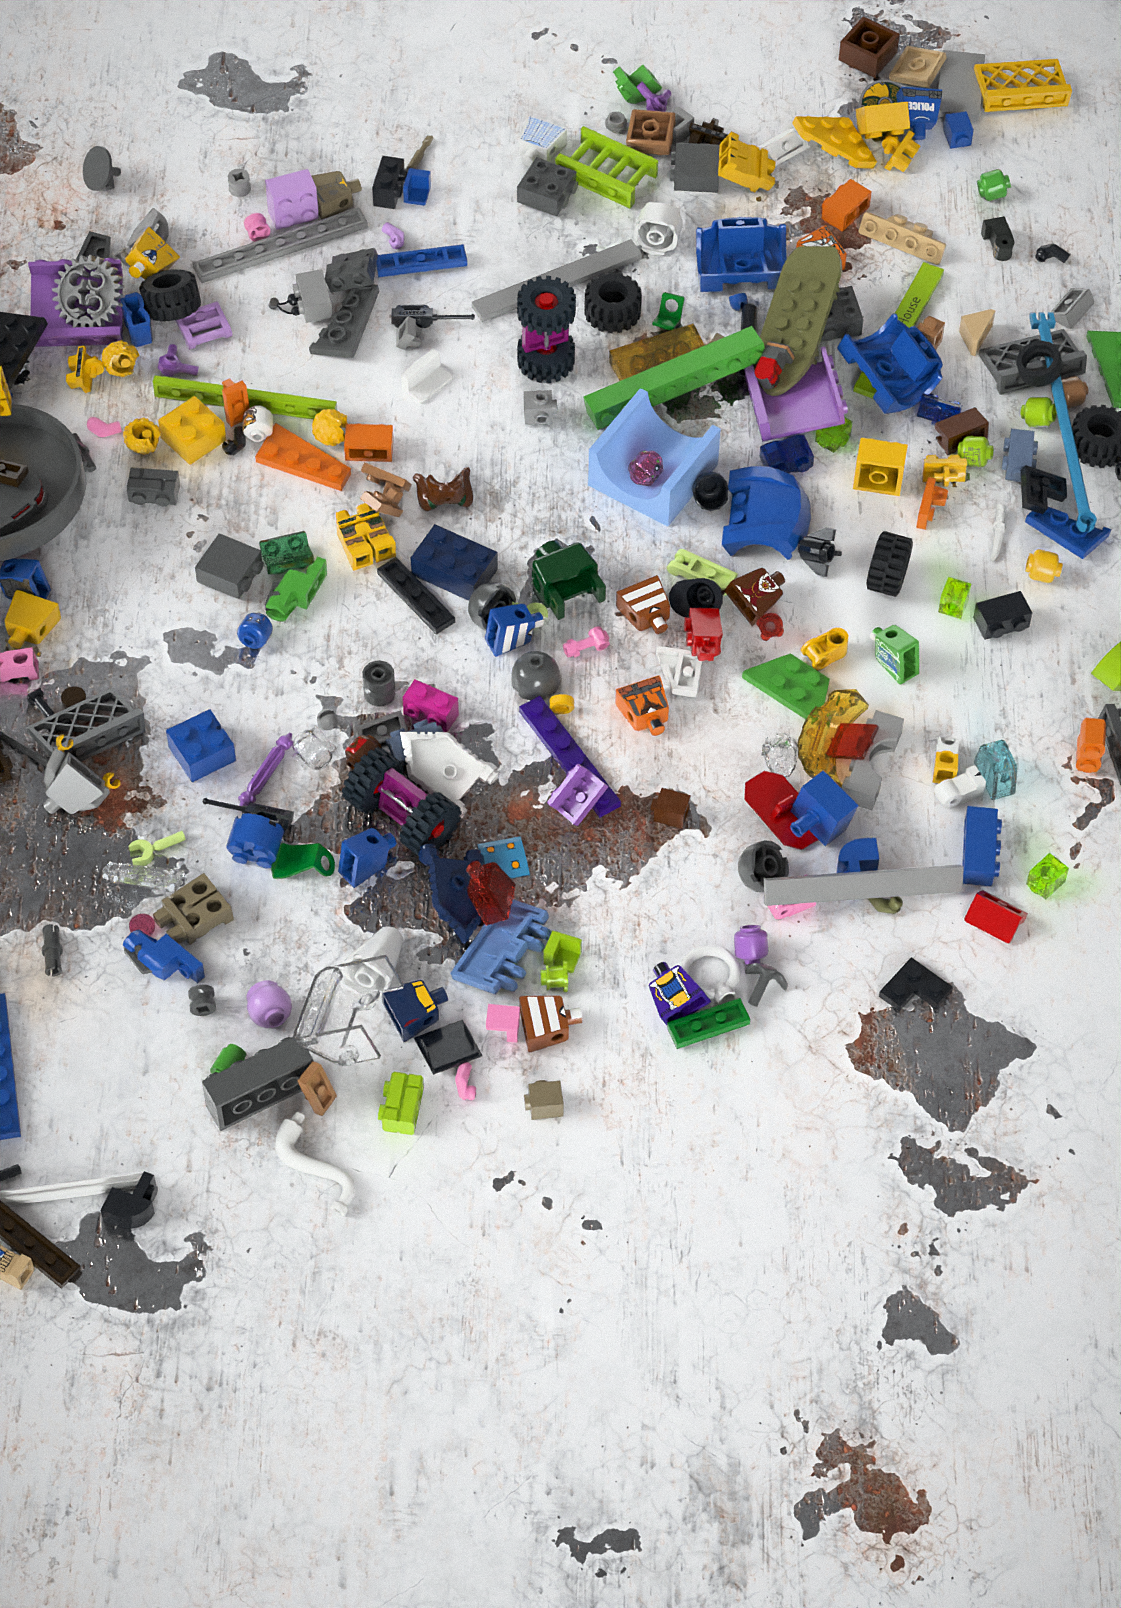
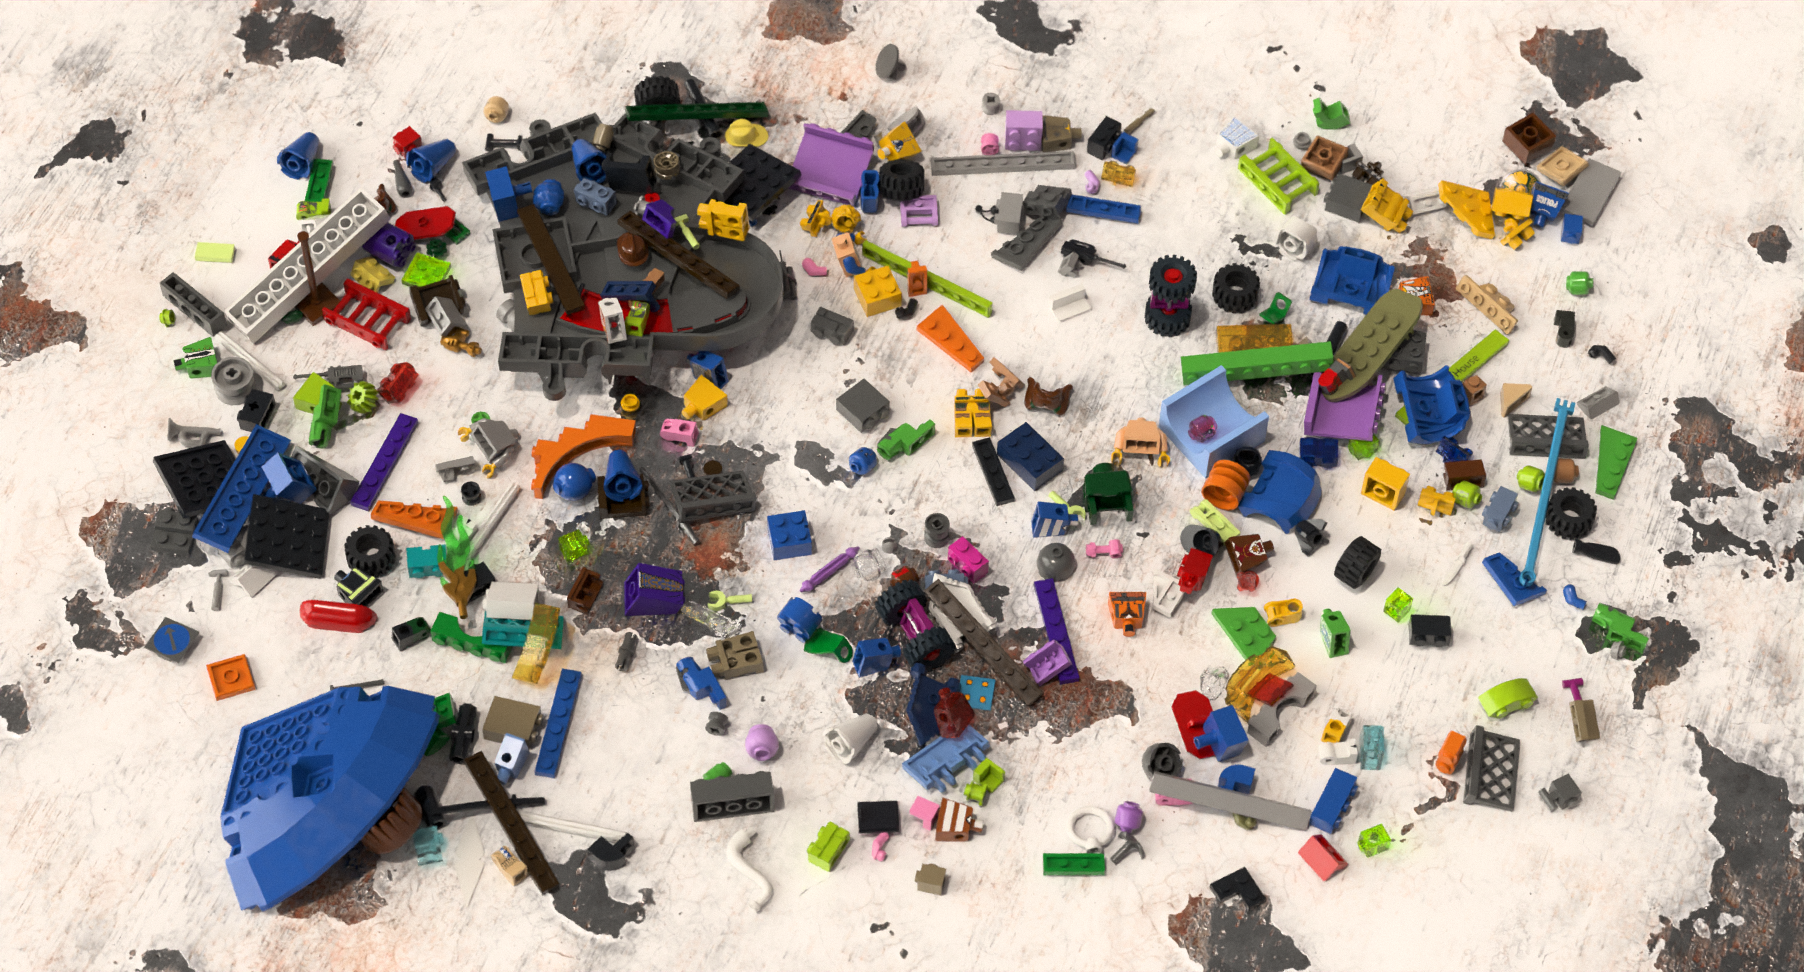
camera: 20 degrees right, 0 degrees up
light grey torso [43,735,121,814] -> none
light grey gear [52,255,125,327] -> none
yellow piece [123,417,161,455] -> none
clear pink piece [129,914,155,936] -> none
medium lavender piece [158,344,199,376] -> none
black piece [202,798,294,830] -> none
white head [242,406,273,442] -> none
clear green bracket [259,531,315,575] -> none
clear windscreen [293,955,404,1066] -> none
medium nougat hinge [297,1061,337,1116] -> none
yellow piece [312,409,348,446] -> none
orange brick [344,423,394,462] -> none
light grey slope [352,710,408,744] -> none
dark blue torso [381,980,448,1042] -> none
dark grey cylinder [468,582,516,631] -> none
light grey tile [472,239,642,322] -> none
dark grey brick [517,157,578,216] -> none
light grey brick [524,390,557,424] -> none
yellow tile [549,694,574,714] -> none
dark orange torso [616,575,670,634] -> none
medium lavender piece [636,81,671,112] -> none
torso [649,962,711,1025] -> none
reddish brown brick [650,788,691,829] -> none
blue hinge [729,293,748,311] -> none
orange brick [821,179,872,232] -> none
orange hinge [916,477,948,530] -> none
yellow fence [974,59,1072,112] -> none
black tyre [1016,341,1063,387] -> none
black plate [1020,465,1067,514] -> none
yellow head [1025,549,1063,583] -> none
none -> dark purple slope [624,563,685,616]
none -> torso [832,231,876,277]
none -> dark brown tile [924,579,1044,707]
none -> clear yellow hips [1101,161,1136,187]
none -> light nougat torso [1111,417,1170,467]
none -> orange wheel [1201,460,1251,511]

